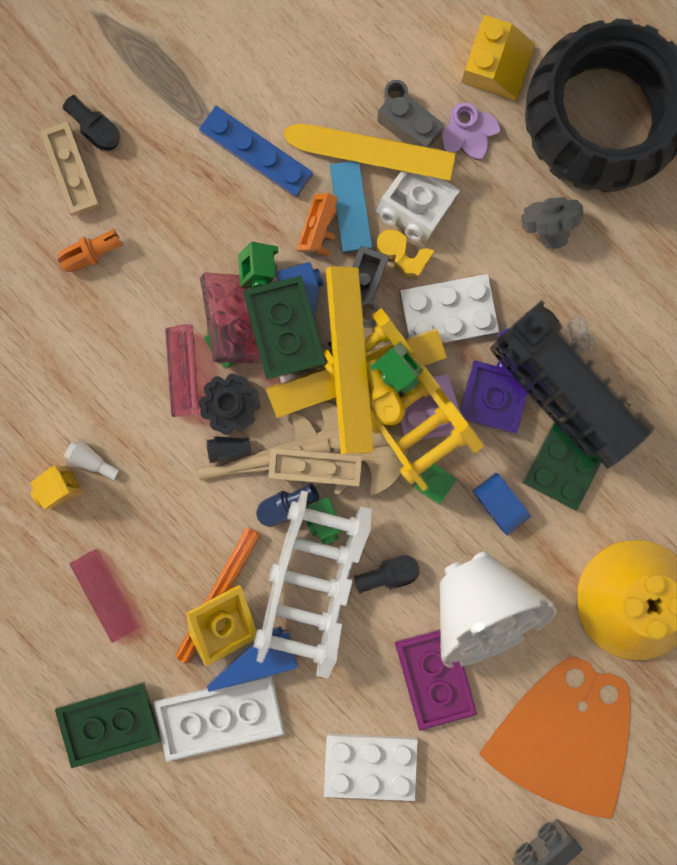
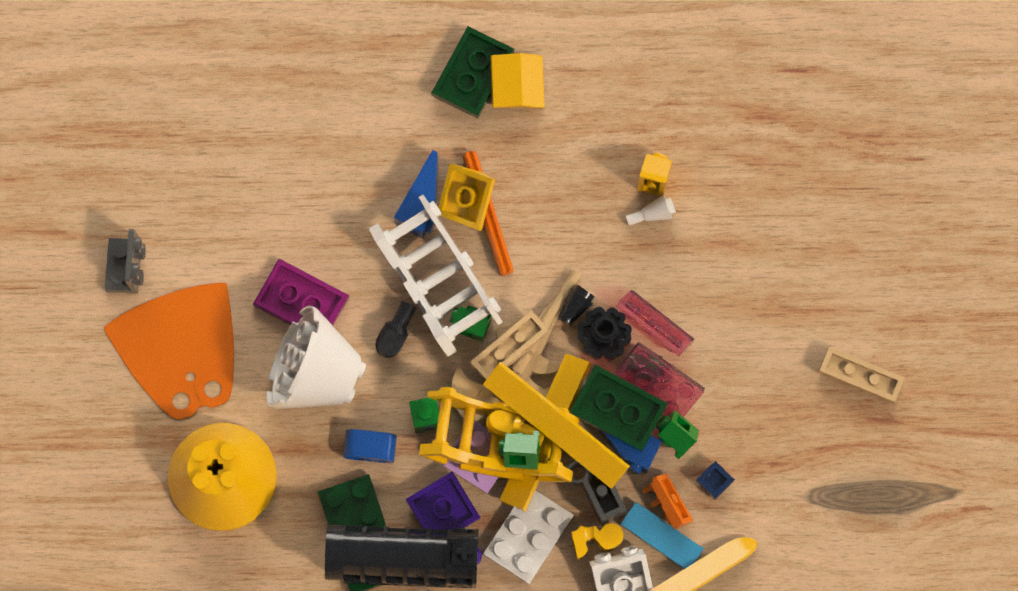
camera: 135 degrees right, 10 degrees down
orange arm [58,228,123,272] -> none
black arm [62,95,120,152] -> none
clear pink plate [69,548,140,643] -> none
white tile [153,675,285,762] -> none
blue plate [199,105,313,198] -> none
dark blue arm [256,483,319,527] -> none
white plate [324,733,418,801] -> none
none -> yellow slope [490,53,544,108]
none -> dark blue plate [696,461,735,500]

